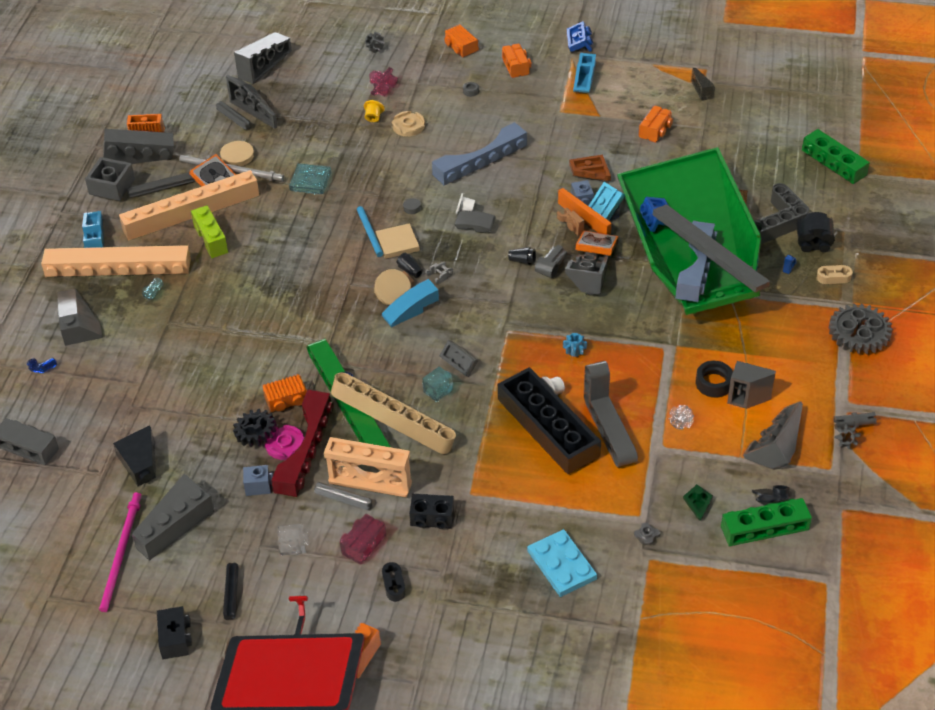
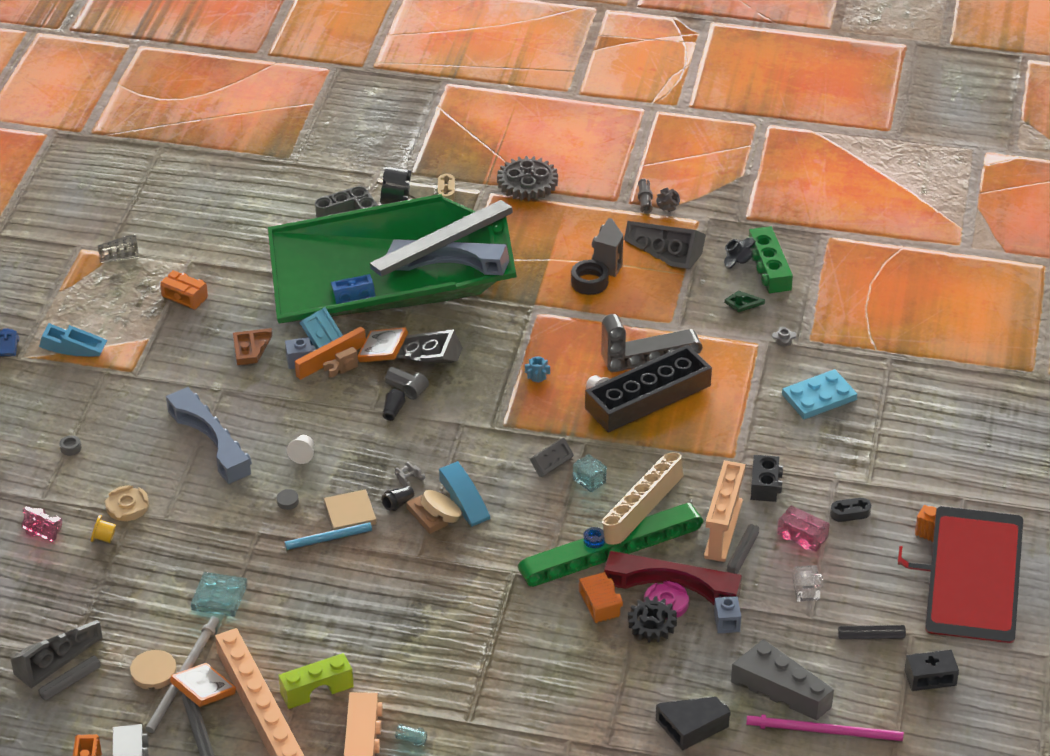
camera: 90 degrees left, 5 degrees down
dark grey slope [455,211,496,232] -> none
orange brick [502,43,531,78] -> none
clear gear [669,405,694,430] -> none
green brick [802,129,870,184] -> none

